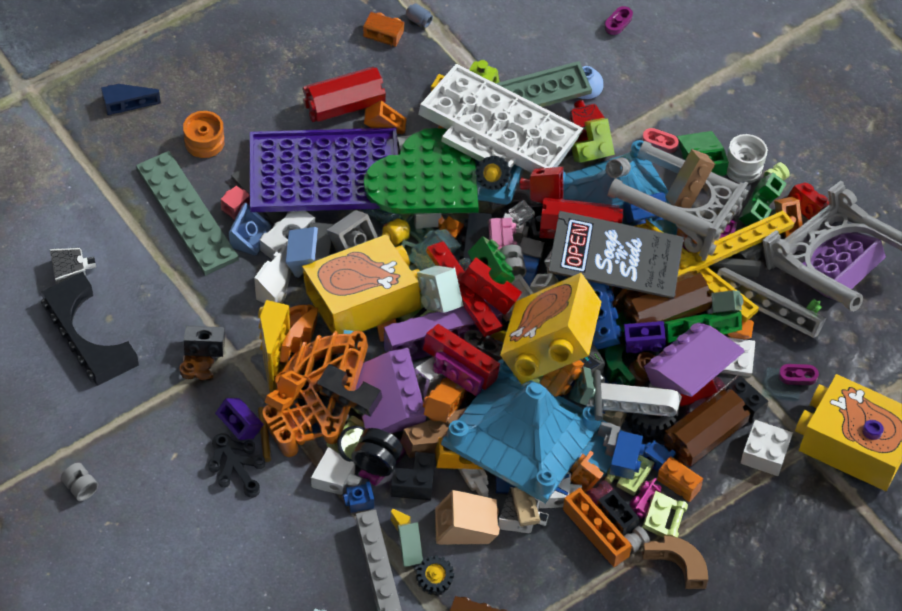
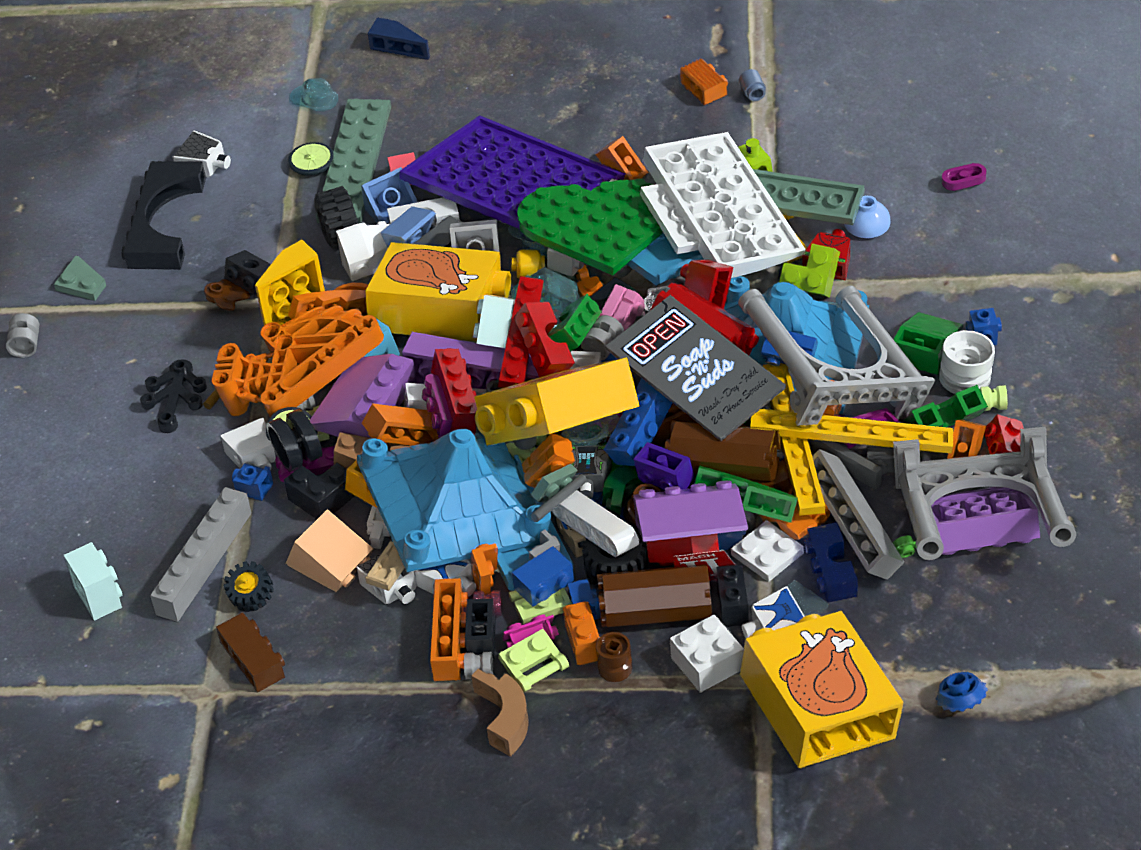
camera: 45 degrees right, 10 degrees down
orange wheel [183,111,225,158] -> none
dark purple brick [215,398,264,440] -> none
orange slope [265,370,307,411] -> none
red brick [303,66,386,122] -> none
black arch [317,364,383,417] -> none
yellow slope [391,509,410,531] -> none
sand green slope [397,522,423,567] -> none
black wheel [476,156,511,190] -> none
light grey wheel [606,158,631,178] -> none
coral plate [642,128,679,153] -> none
medium nougat brick [666,149,715,208] -> none
sand green brick [711,290,743,313] -> none
magenta plate [779,364,819,385] -> none
dark purple tile [862,420,884,440] -> none
none -> sand green wing [54,256,106,301]
none -> yellowish green wheel [288,142,334,175]
none -> clear light blue piece [290,78,338,111]
none -> black tyre [314,186,358,249]
none -> reddish brown wheel [596,632,633,682]
none -> torso [742,586,805,638]
none -> clear blue arch [804,523,858,603]
none -> blue brick [965,308,1002,345]

